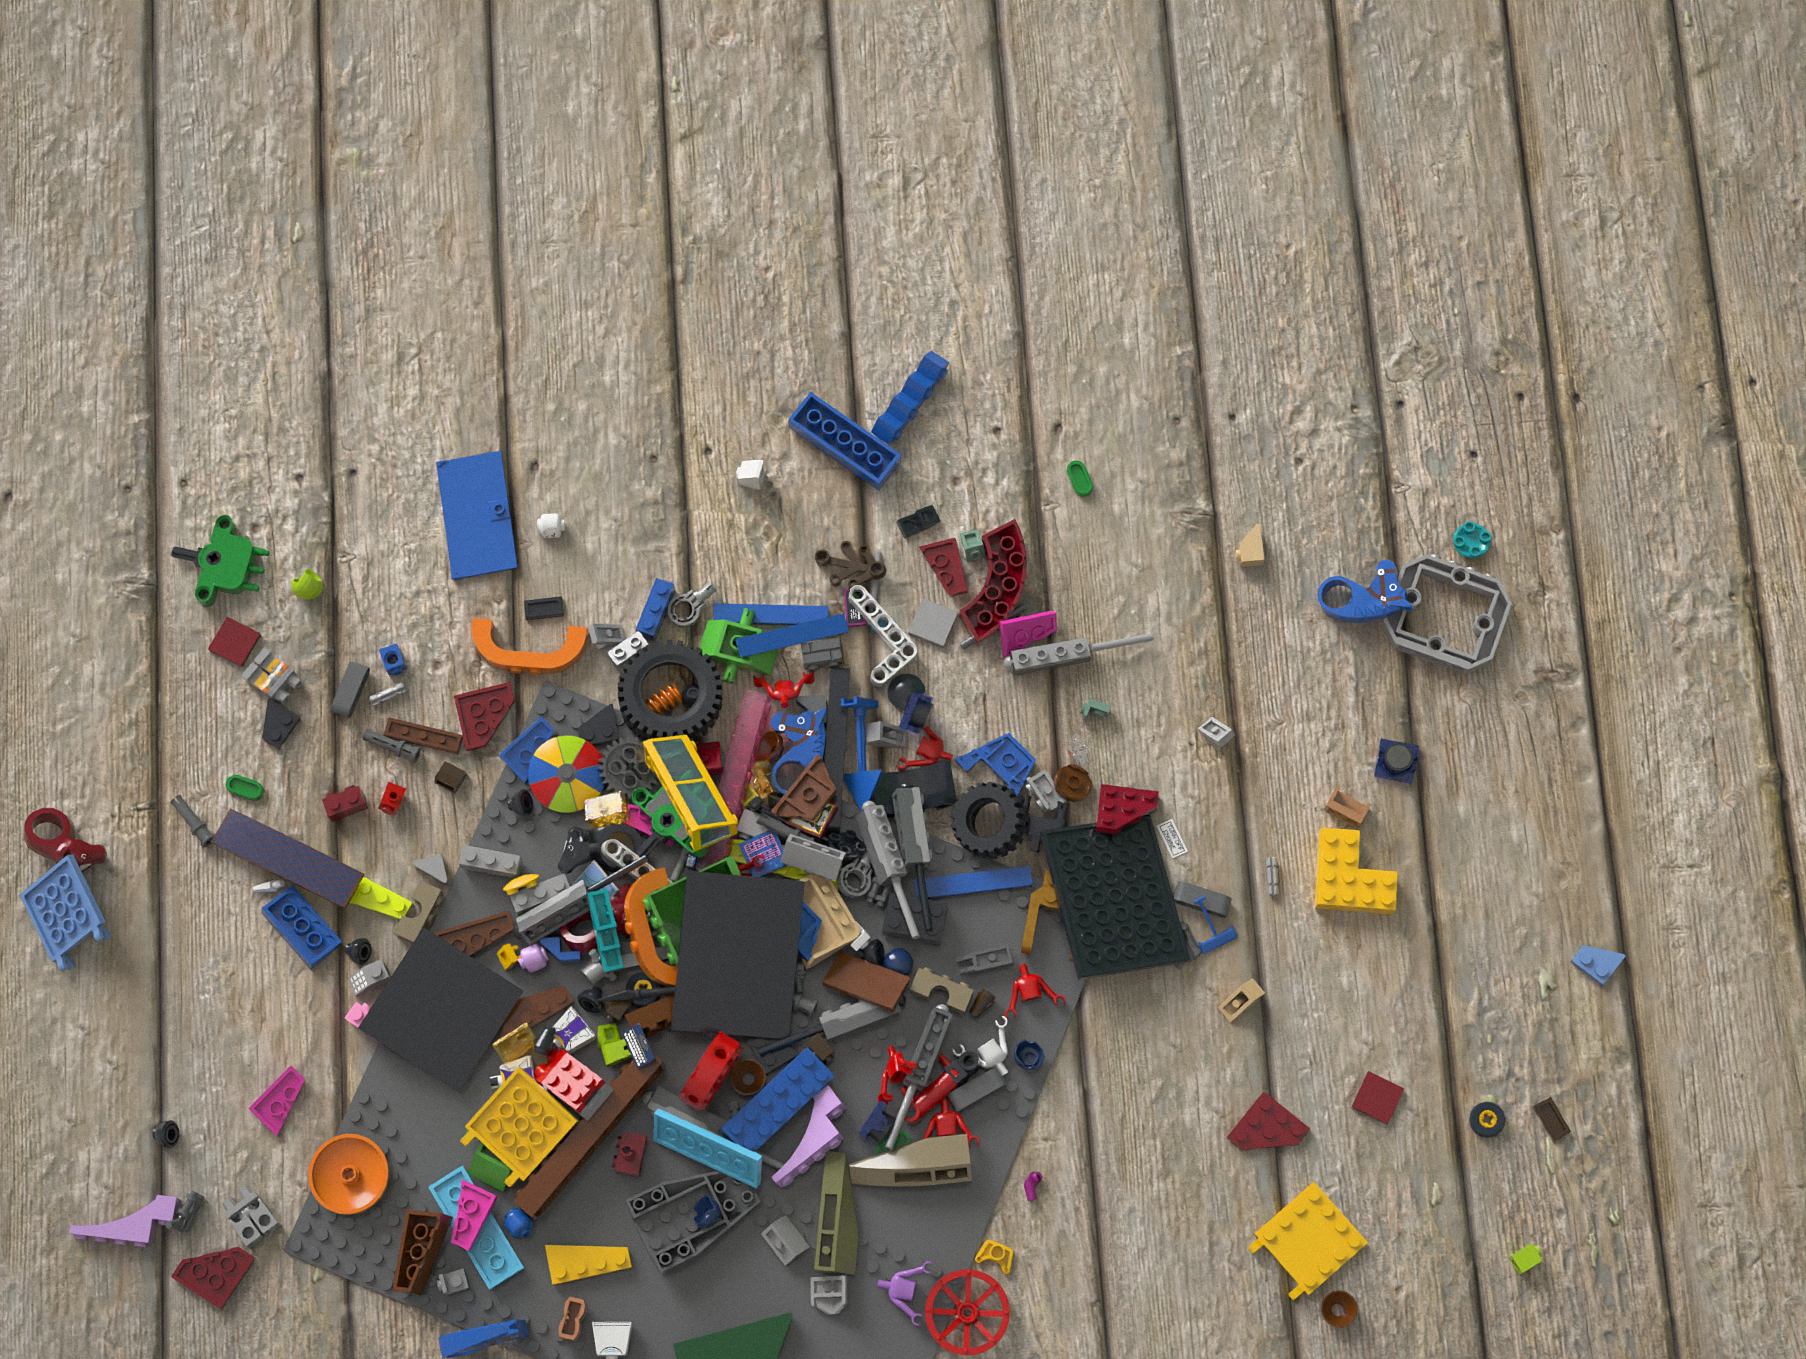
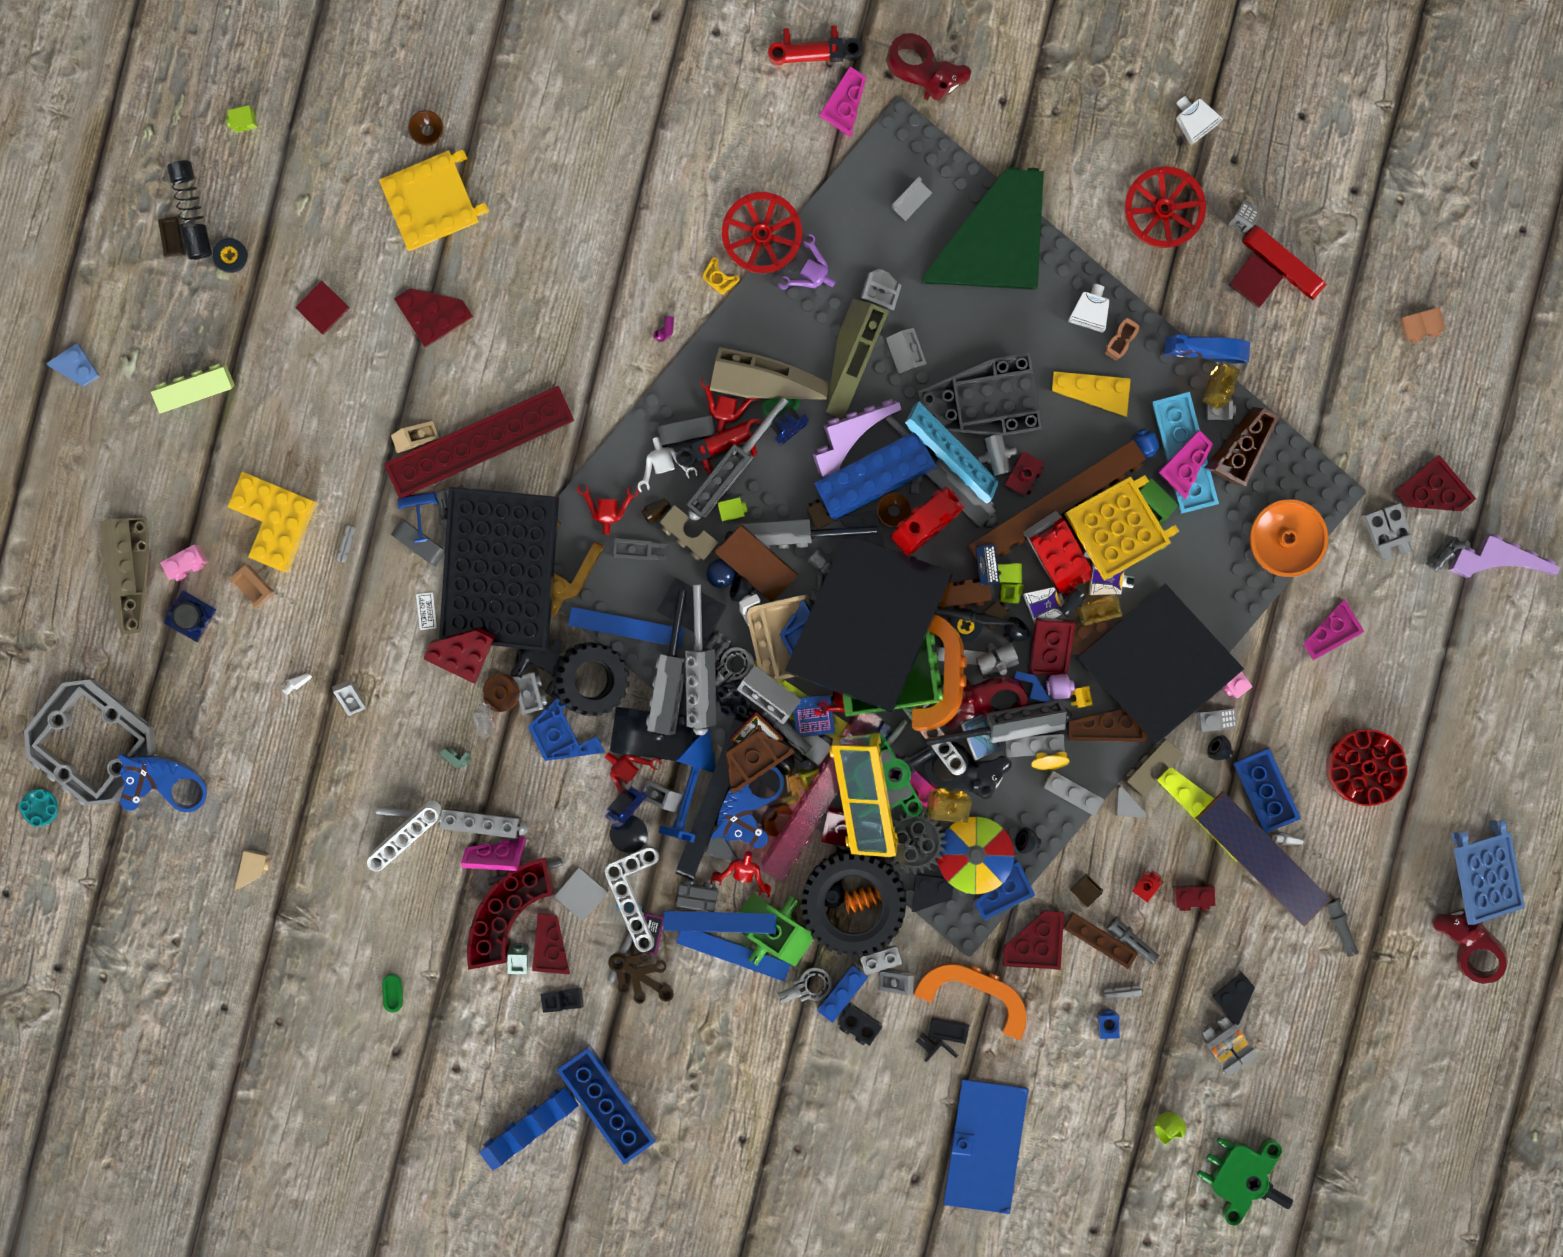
camera: 160 degrees left, 15 degrees up
black brick [152,1120,180,1148] -> none
dark red tile [208,617,261,668] -> none
green tile [226,775,264,801] -> none
dark grey beam [331,661,370,718] -> none
white head [537,513,565,538] -> none
teal slope [587,889,624,973] -> none
dark blue hair [692,1196,721,1228] -> none
white slope [735,460,765,490] -> none
red piece [877,1046,917,1106] -> none
dark blue hair [1014,1039,1045,1070] -> none
none -> dark tan wedge [100,517,150,635]
none -> yellowish green brick [151,363,235,413]
none -> bright pink brick [160,545,208,581]
none -> black piece [167,160,212,260]
none -> white bar [282,673,312,695]
none -> white beam [367,801,441,871]
none -> dark red plate [384,385,575,499]
none -> lime brick [718,497,748,522]
none -> black brick [838,1002,883,1046]
none -> black bracket [915,1032,959,1062]
none -> light grey pin [978,435,1017,476]
none -> dark red tile [1029,618,1075,676]
none -> clear yellow brick [1202,361,1240,410]
none -> red brick [1326,729,1408,806]

